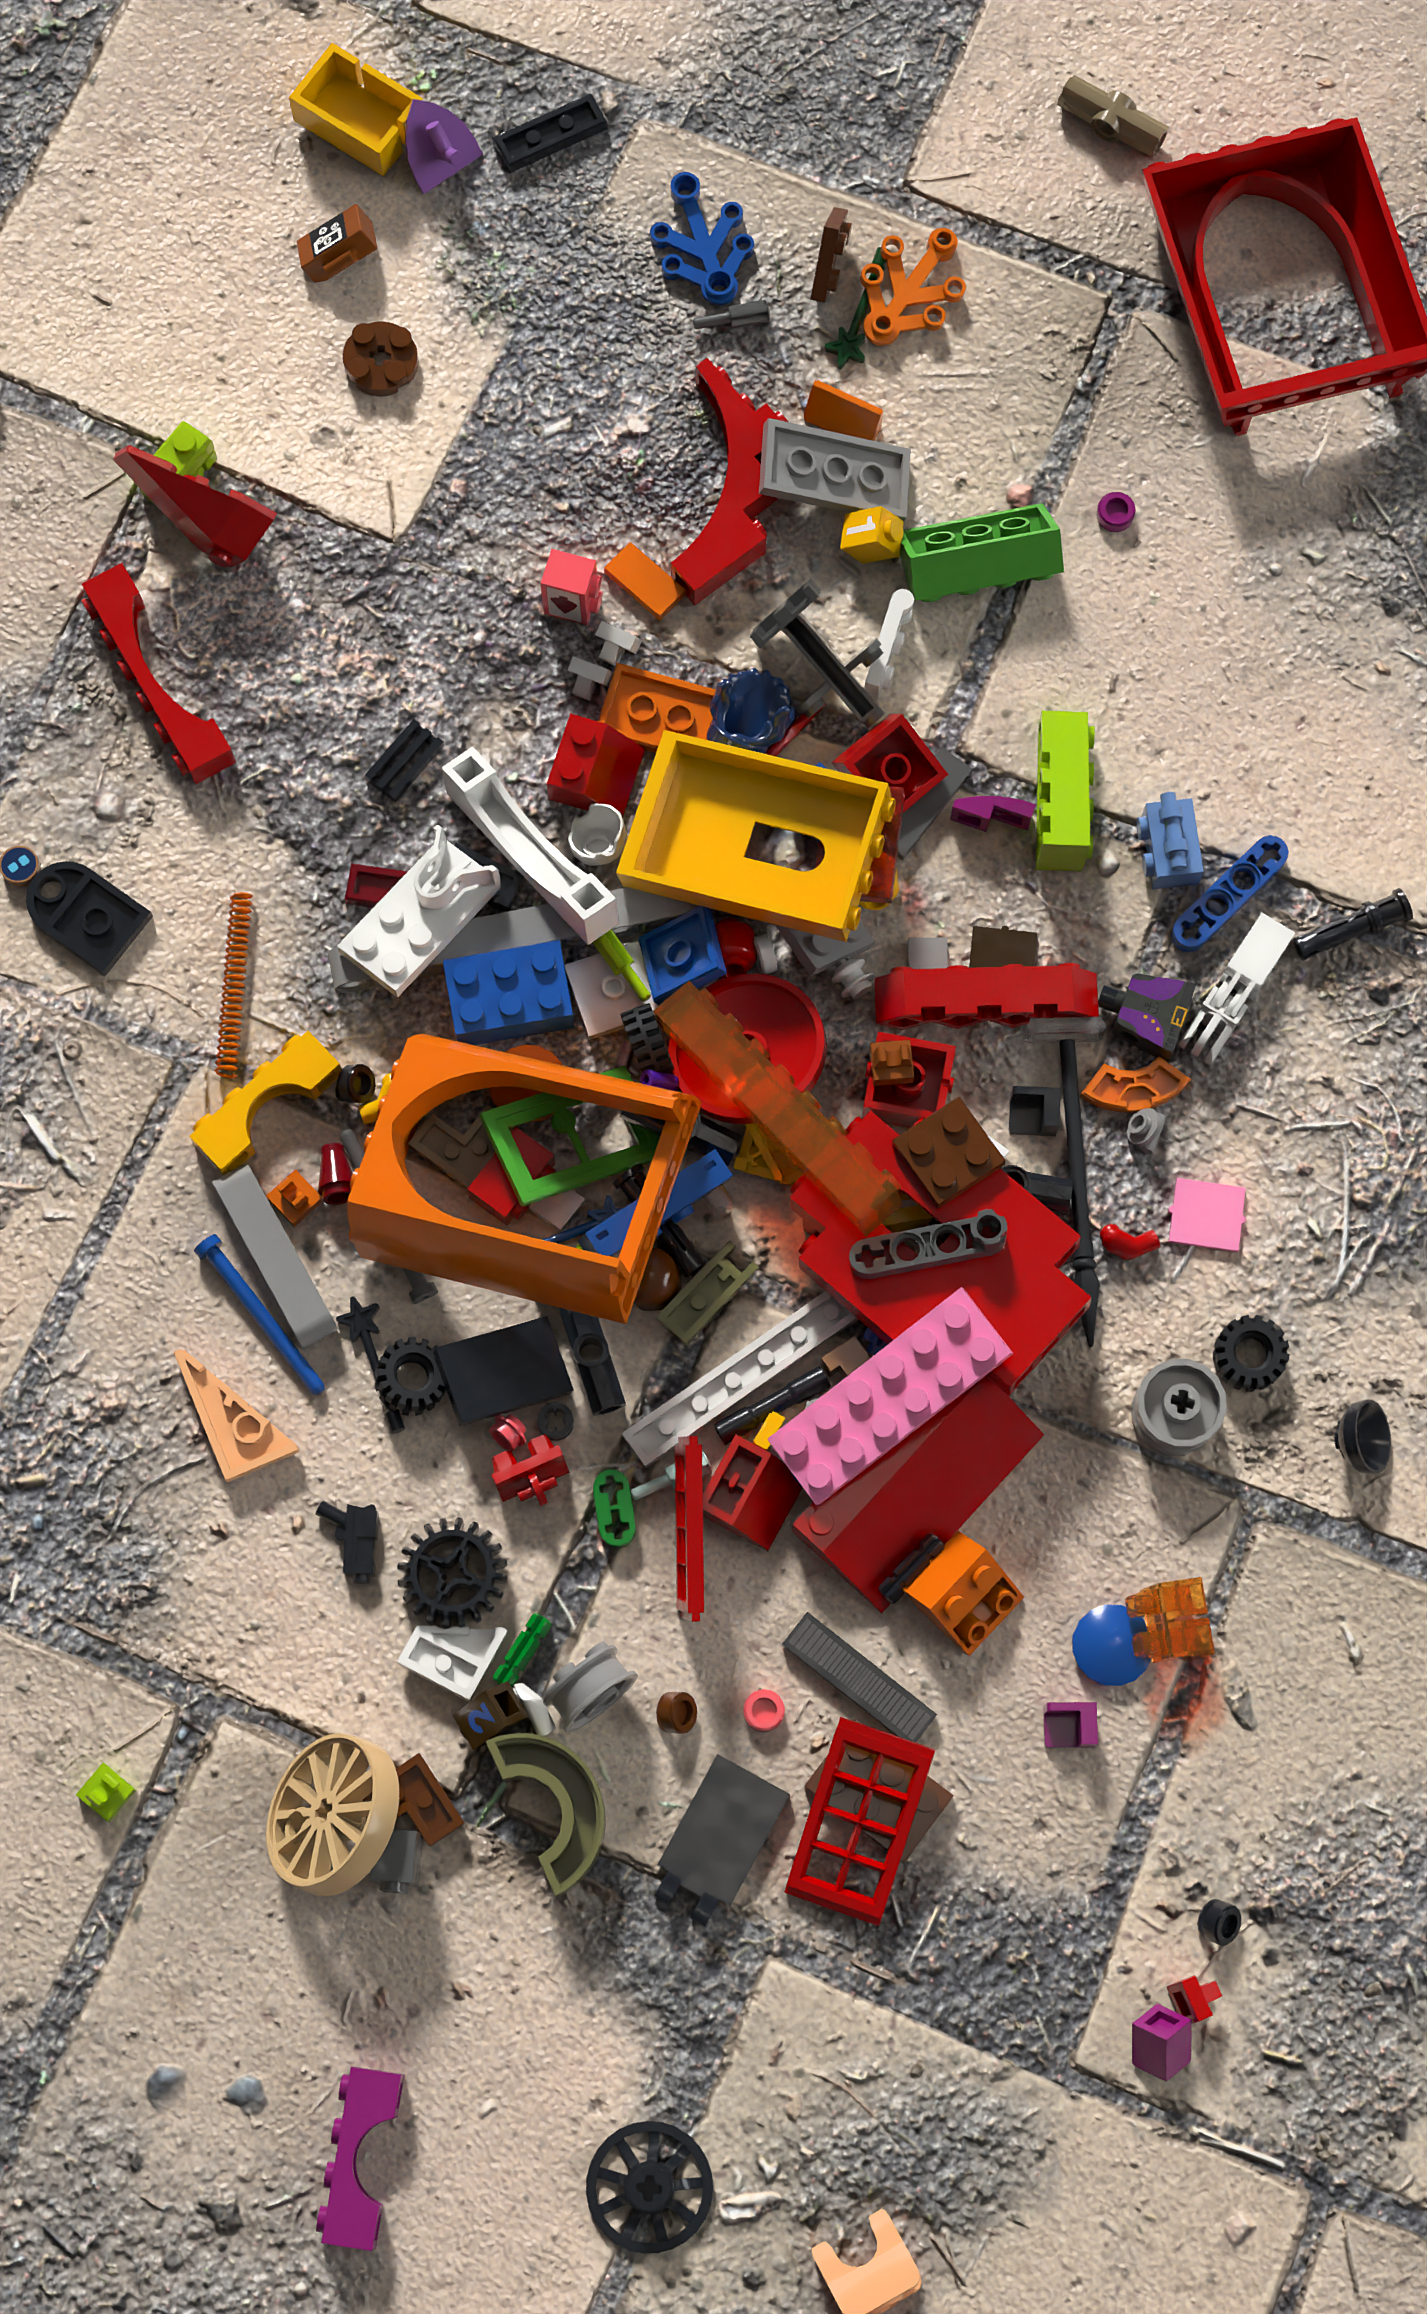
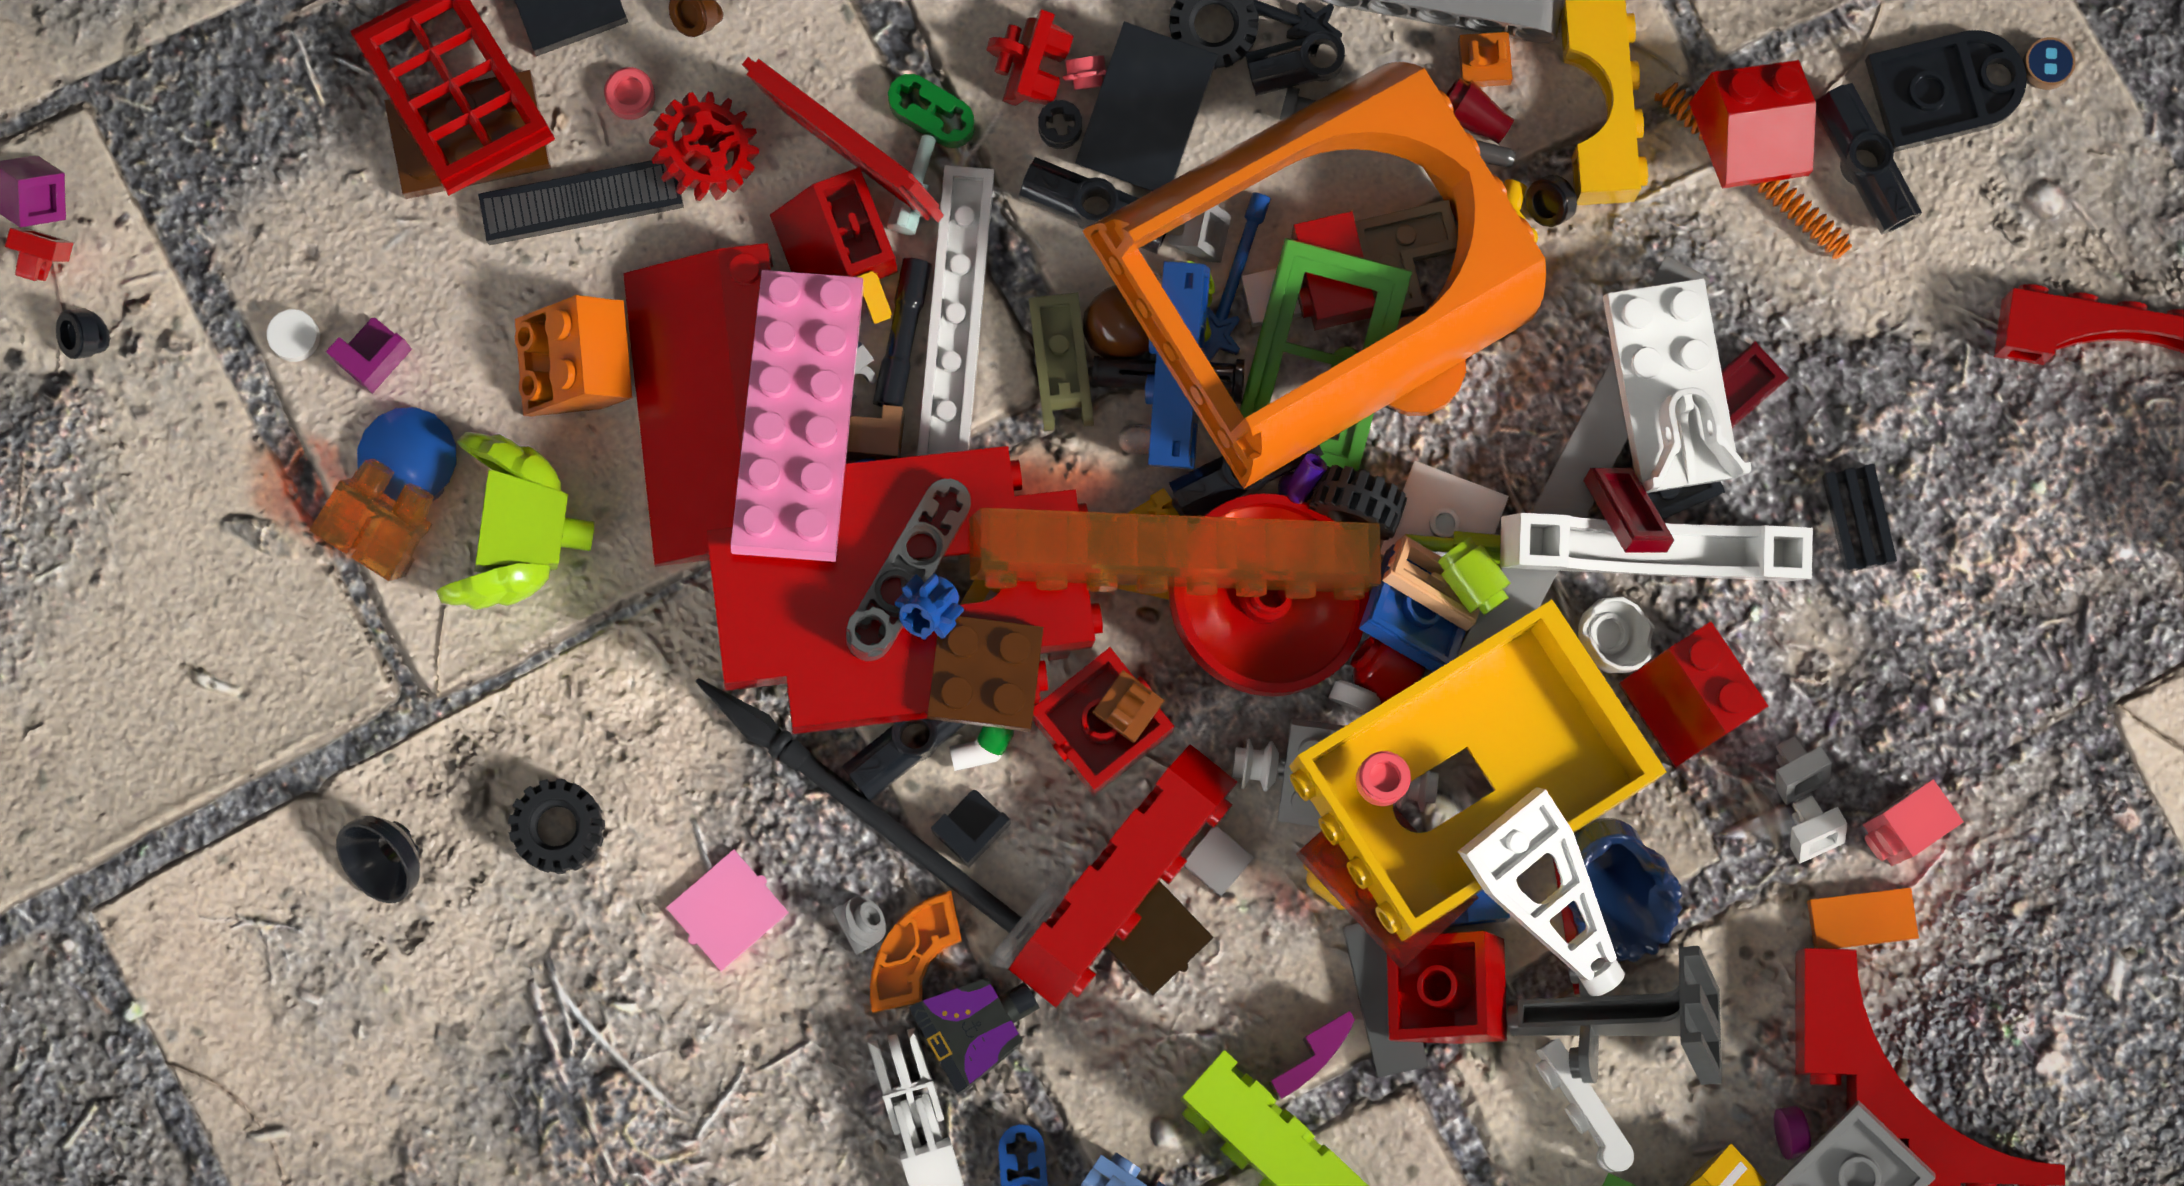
camera: 130 degrees right, 5 degrees up
blue brick [443,940,575,1045] -> none
orange tile [598,662,716,753] -> none
black axle [878,1533,945,1604] -> none
red arm [1100,1224,1161,1260] -> none
light grey wheel [1131,1359,1227,1456] -> none
none -> white tile [267,309,320,362]
none -> lime torso [436,432,595,610]
none -> red gear [649,91,760,201]
none -> blue gear [895,573,964,639]
none -> black piece [1245,30,1345,96]
none -> coral tile [1356,751,1411,806]
none -> light nougat tile [1382,535,1480,631]
none -> lime brick [1437,537,1511,616]
none -> white plate [1458,787,1625,996]
none -> dark red tile [1583,468,1674,553]
none -> red slope [1689,60,1816,189]
none -> magenta tile [1774,1105,1811,1160]
none -> black piece [1815,83,1922,235]

